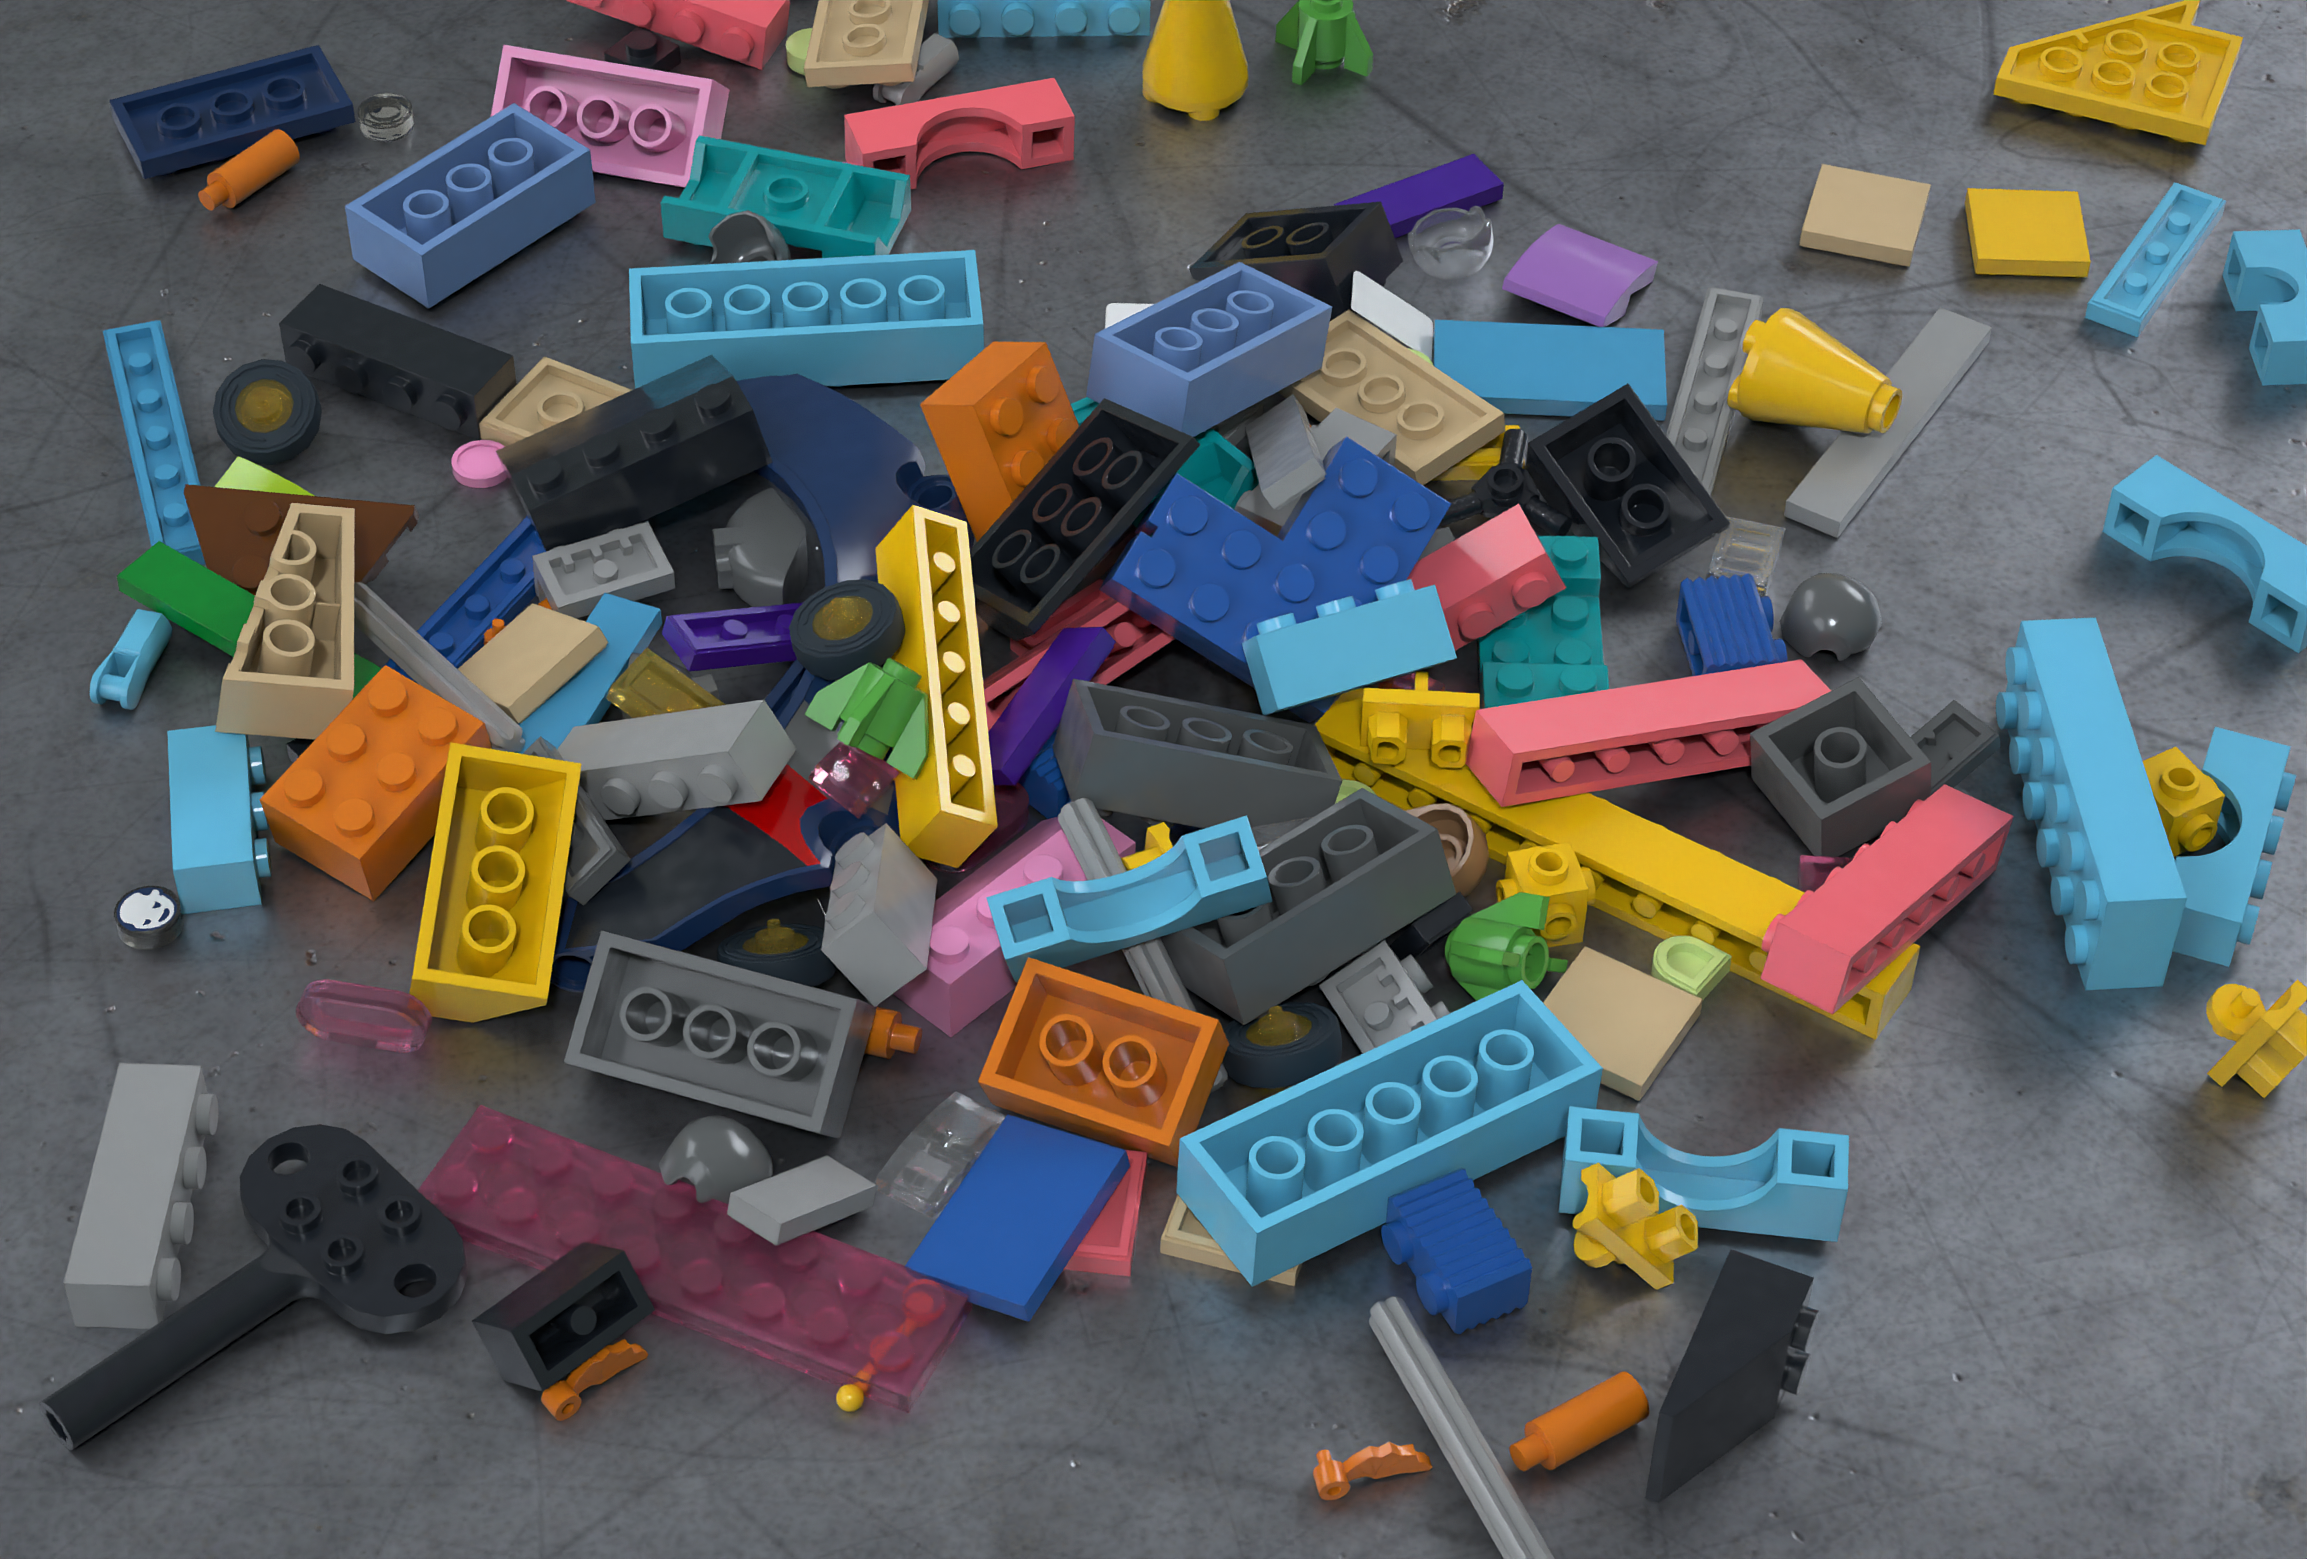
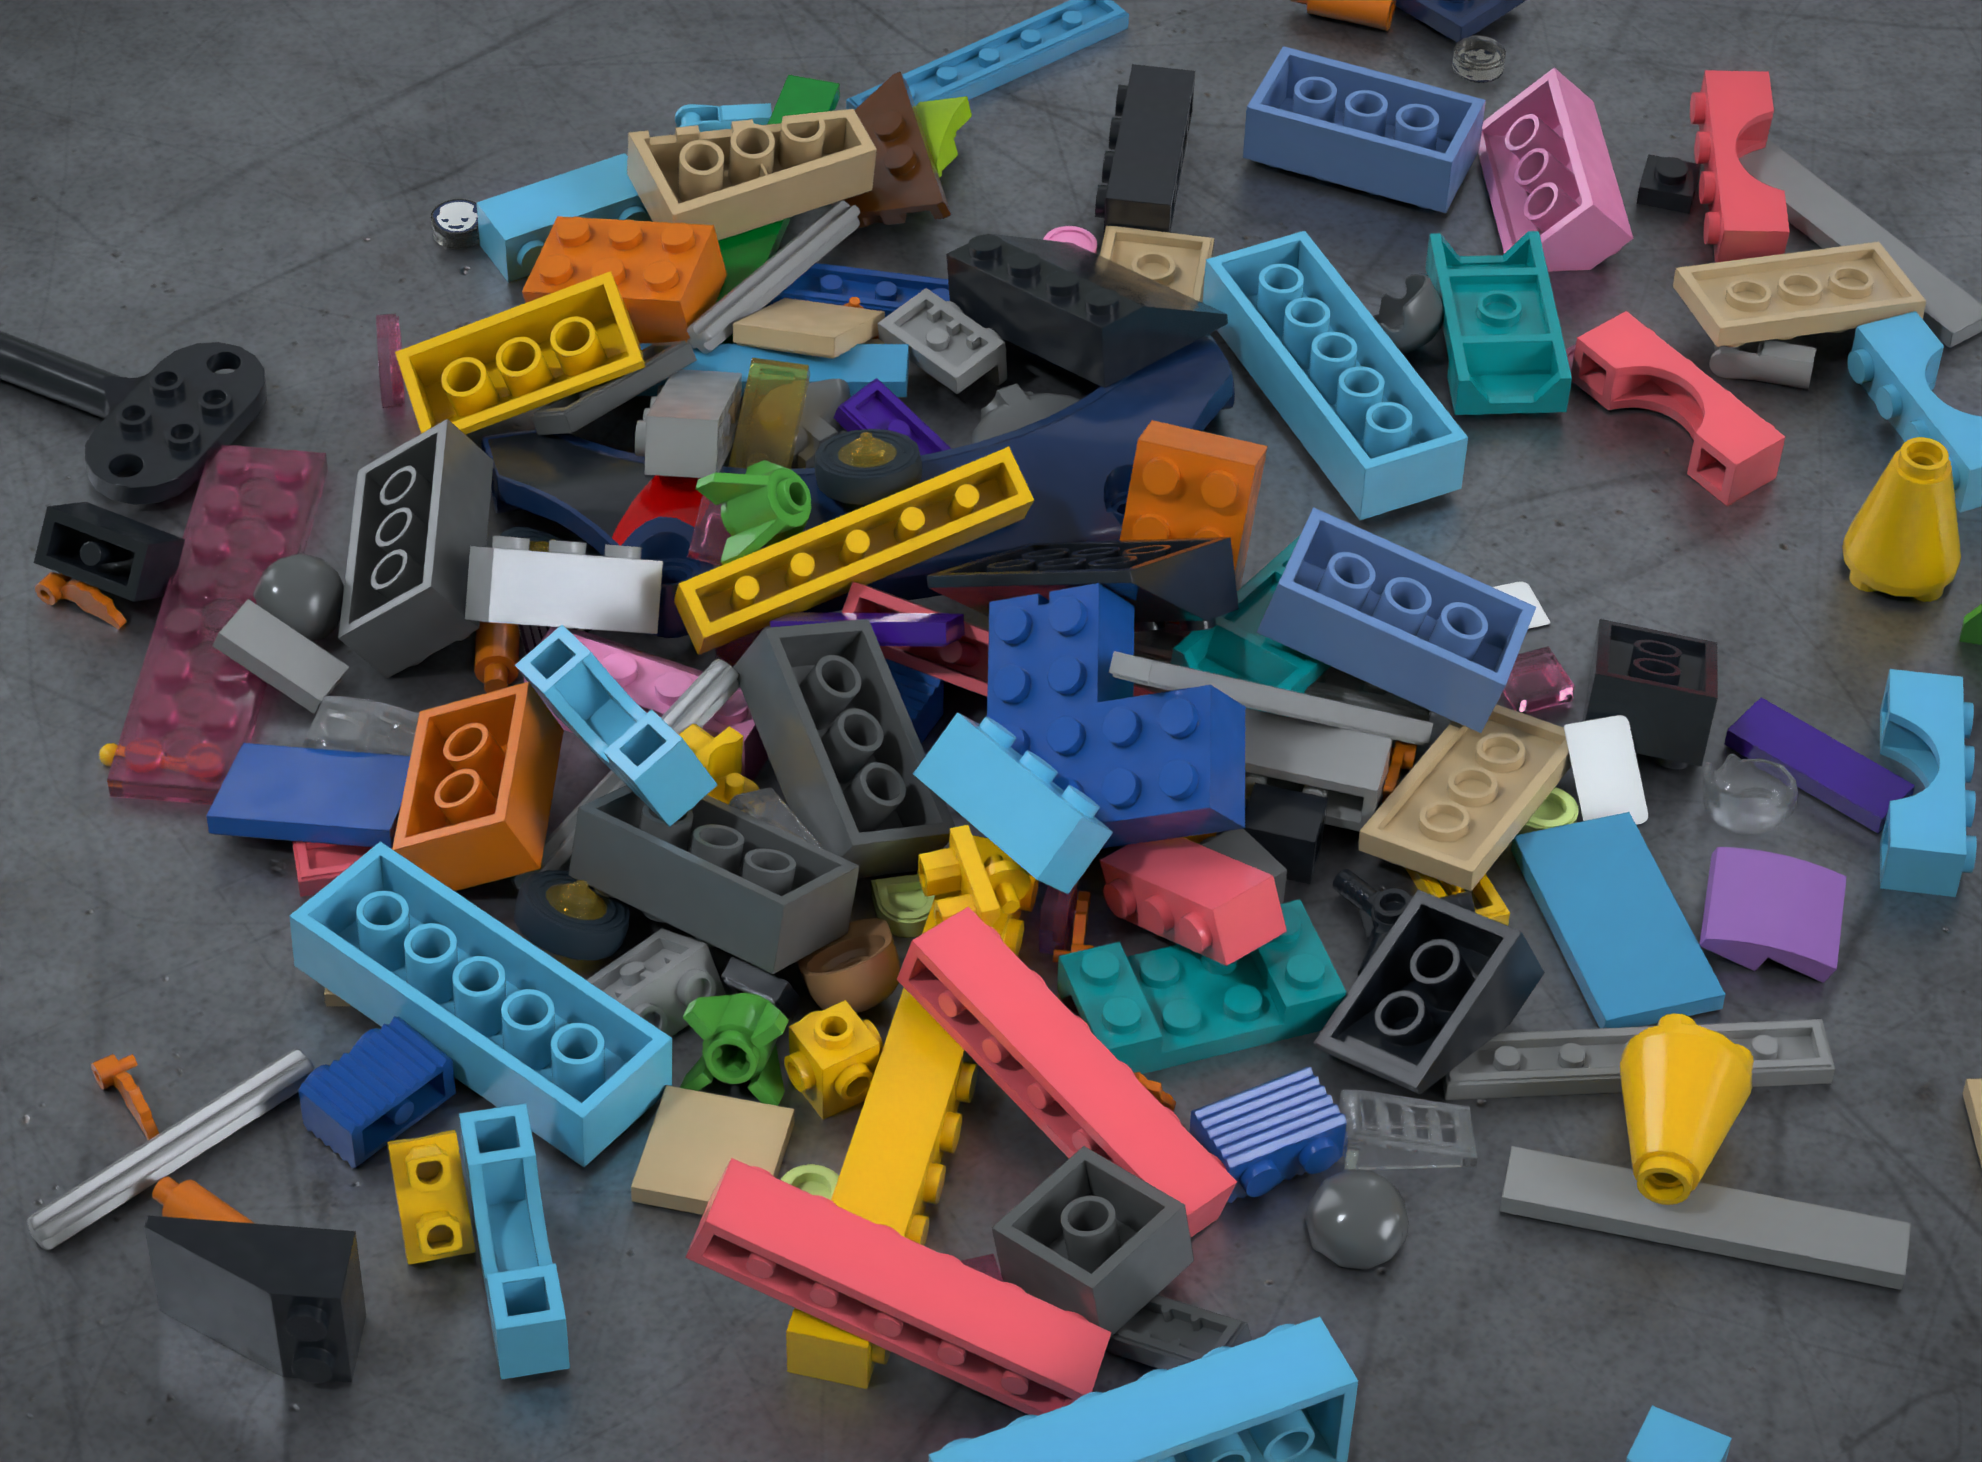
camera: 70 degrees right, 0 degrees up
light grey brick [63,1063,219,1329] -> none
black wheel [213,359,322,465] -> none
none -> medium azure arch [1880,669,1977,897]

